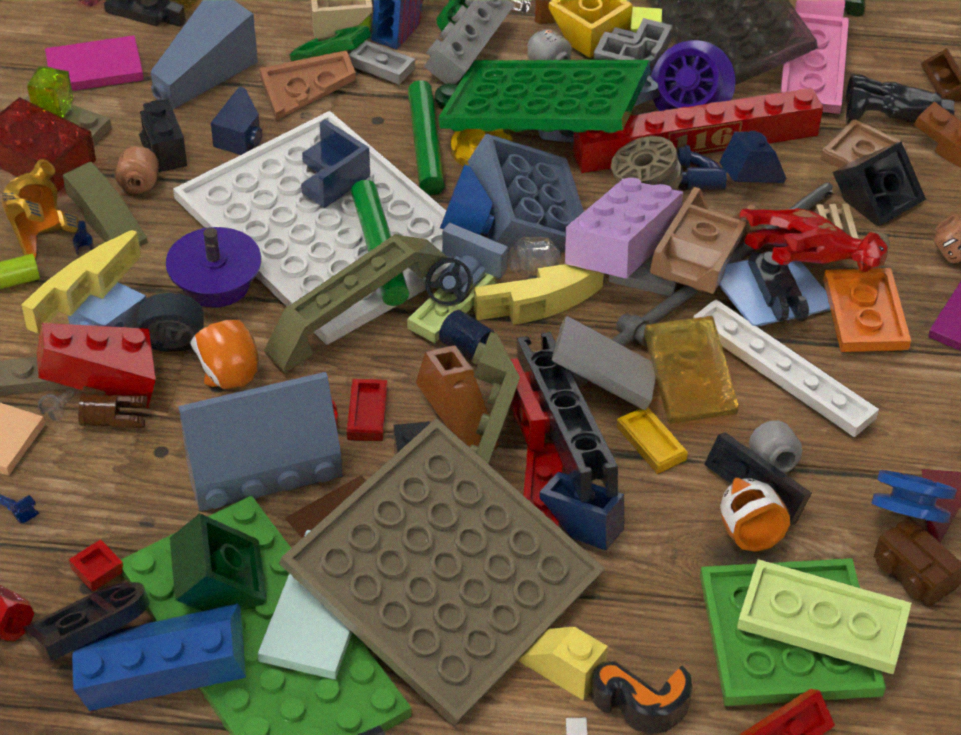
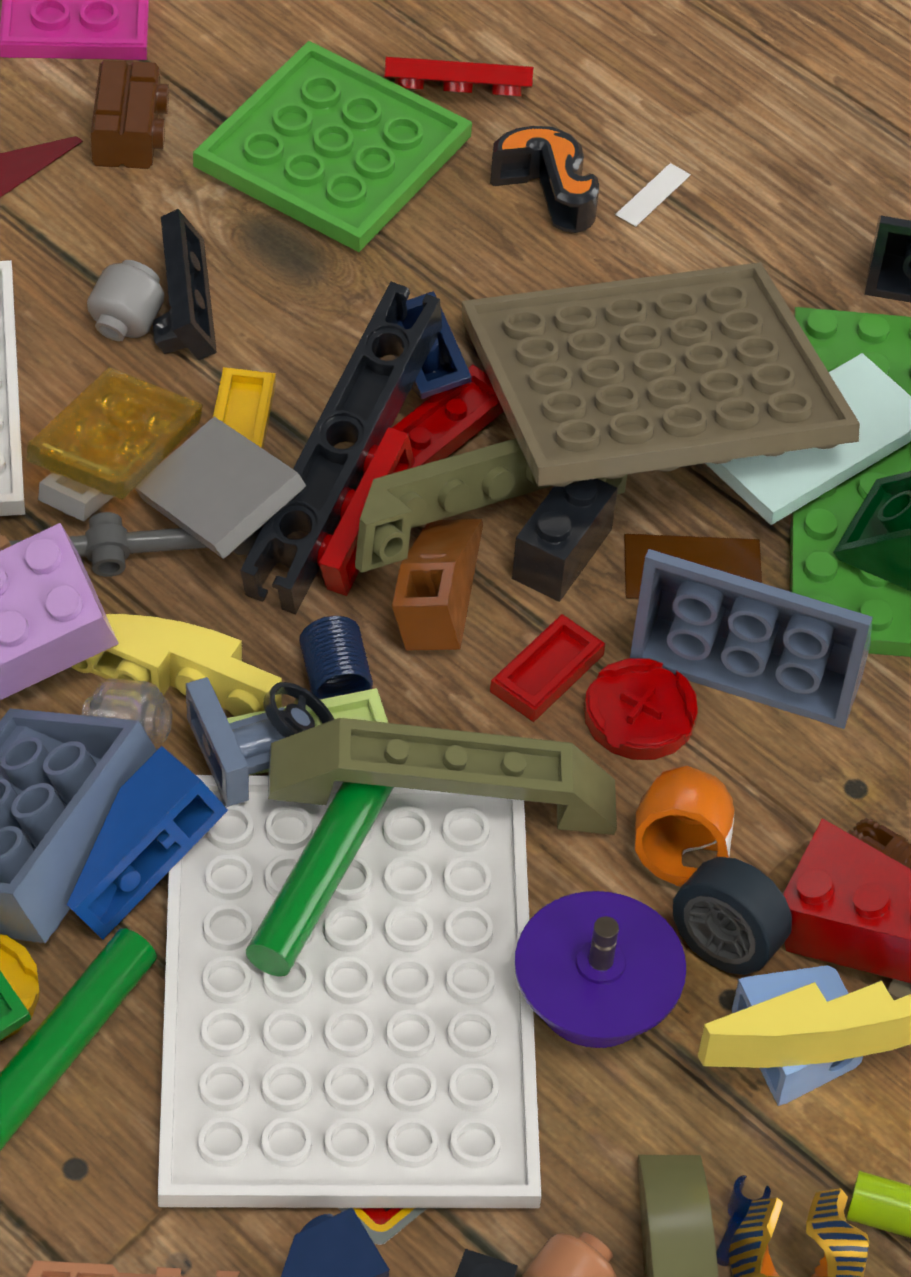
camera: 145 degrees left, 5 degrees up
dark blue panel [301,119,370,208] -> none
light yellow slope [518,627,608,700] -> none
orange piece [720,477,790,552] -> none
yellowish green plate [737,559,912,674] -> none
blue wheel [872,470,957,523] -> none

